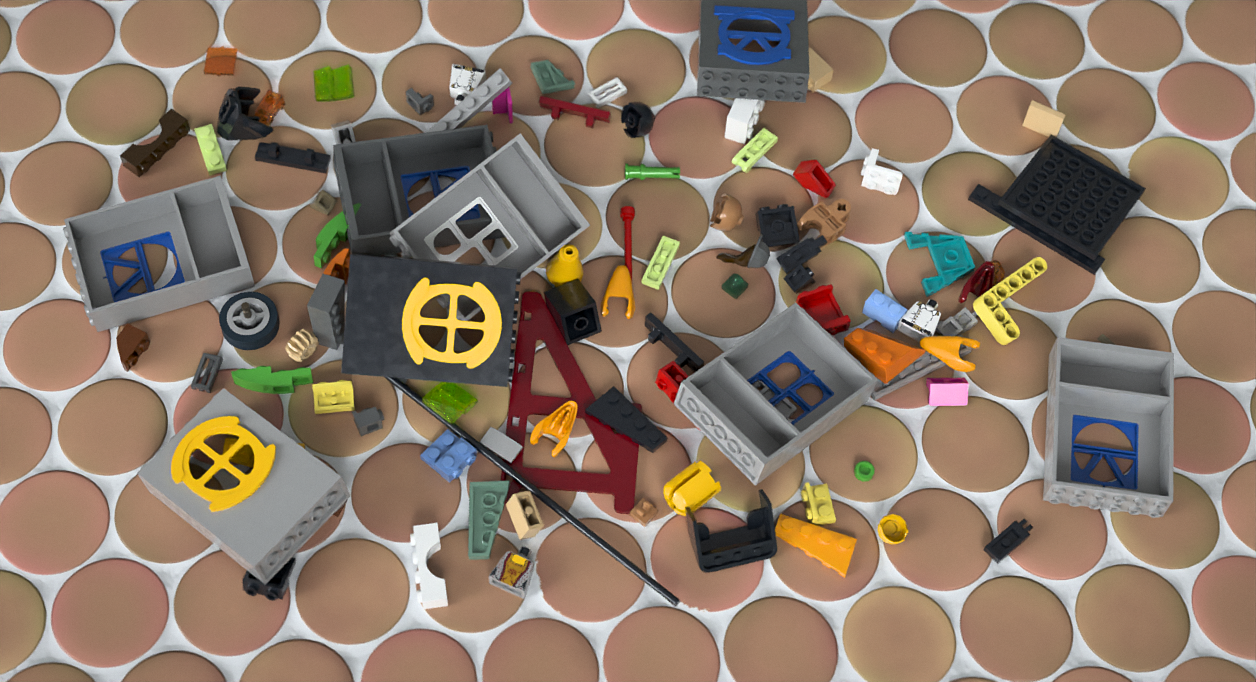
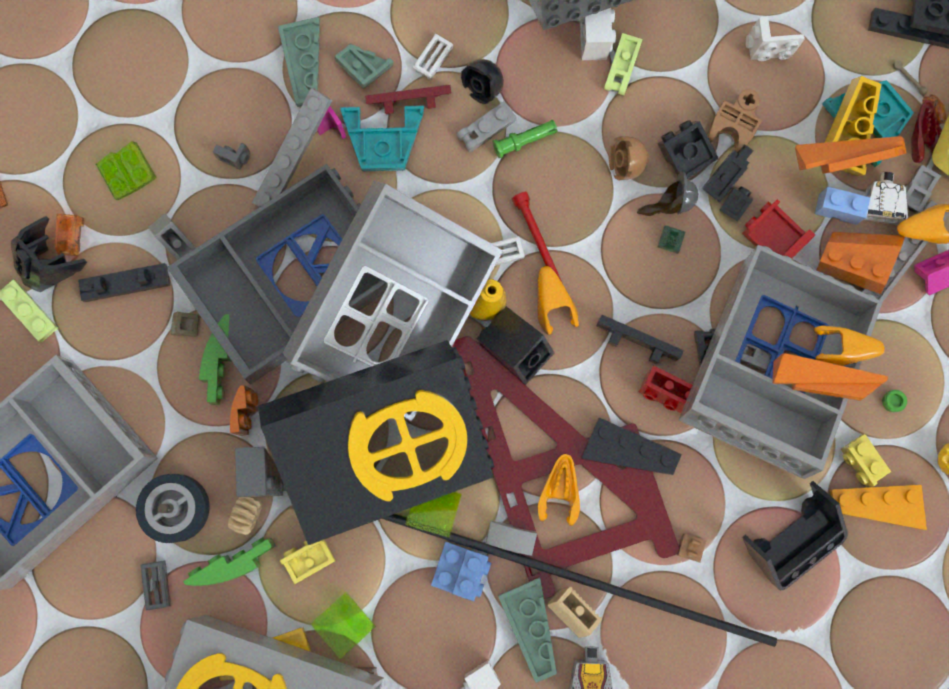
camera: 20 degrees left, 20 degrees up
reddish brown slope [116,323,150,372] -> none
dark grey brick [352,406,384,436] -> none
white torso [450,64,486,105] -> none
yellowish green plate [641,236,680,290] -> none
yellow cylinder [663,461,721,516] -> none
red slope [793,159,836,198] -> none
none -> sand green wing [278,17,320,107]
none -> clear neon green slope [310,592,376,659]
none -> teal wing [340,106,424,171]
none -> light grey plate [456,101,517,152]
none -> white tile [491,236,525,266]
none -> orange wedge [772,353,888,401]
none -> orange wedge [795,136,906,174]
none -> light orange animal [814,326,885,366]
none -> yellow wedge [825,76,881,176]
none -> dark tan hinge [893,61,928,95]

